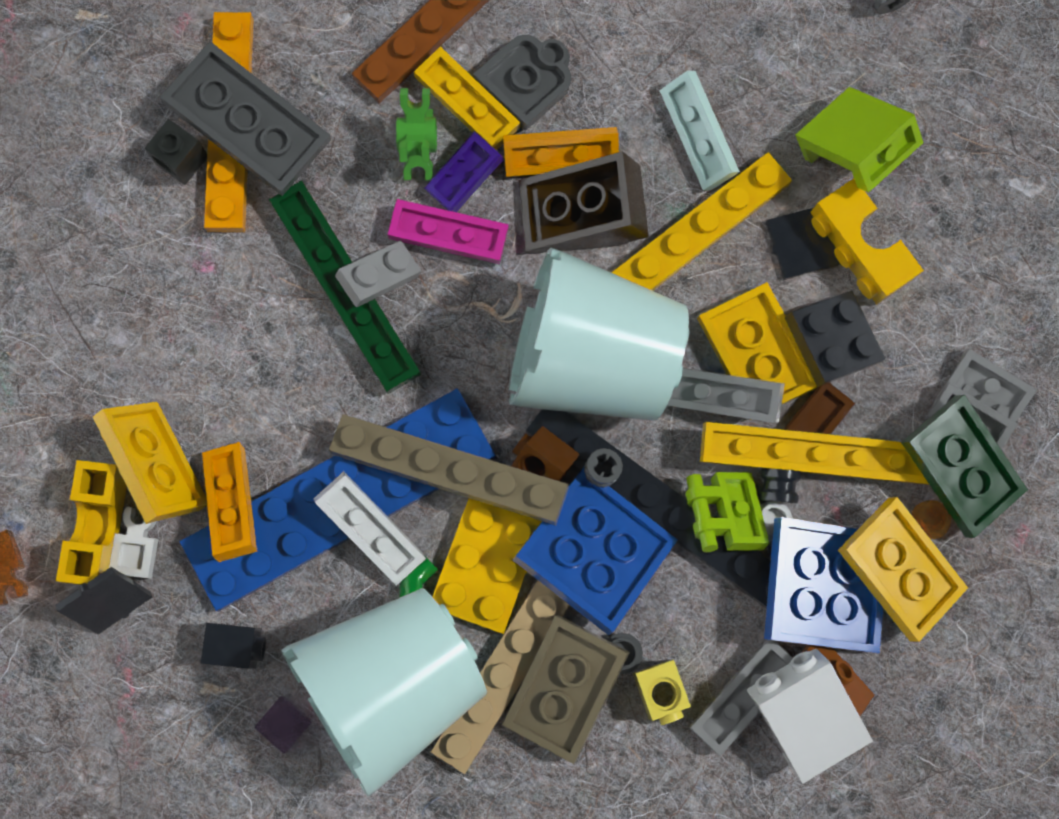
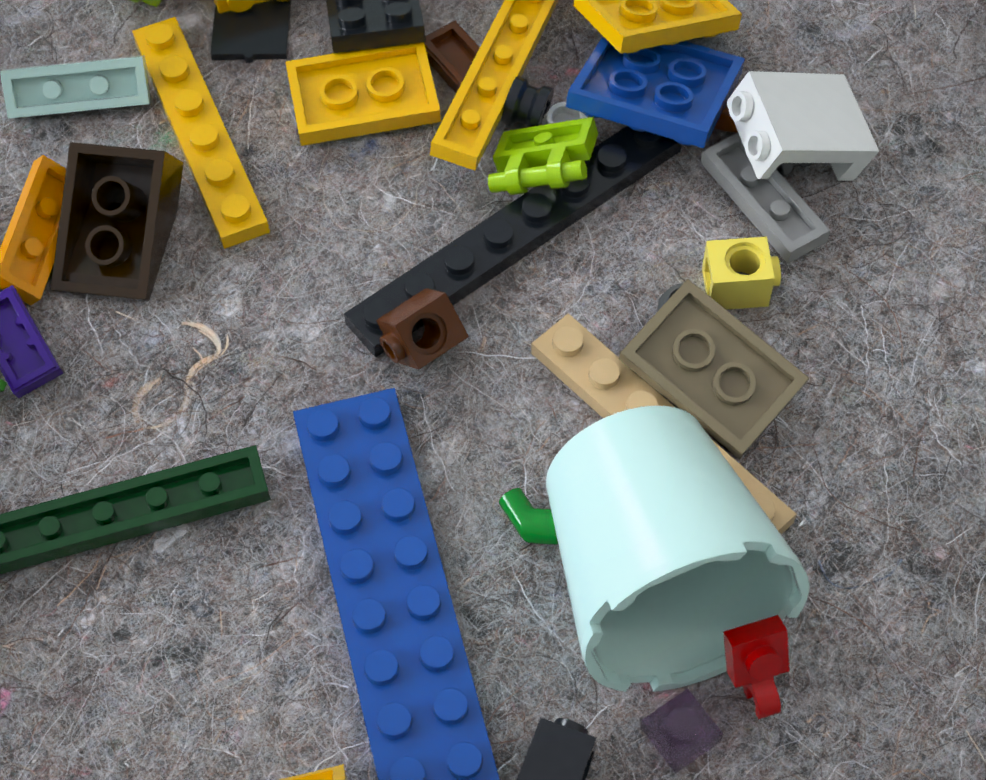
camera: 70 degrees left, 20 degrees down
light orange plate [202,442,257,563] -> none
white plate [314,471,426,586] -> none
dark tan plate [329,414,569,526] -> none
light grey plate [335,240,422,308] -> none
dark pink plate [387,199,509,265] -> none
yellow plate [432,498,542,634] -> none
light aqua cone [509,248,689,421] -> none
blue plate [513,467,678,636] -> none
dark grey bush [584,448,623,488] -> none
light grey plate [667,368,785,423] -> none
none -> red plate [723,615,790,720]

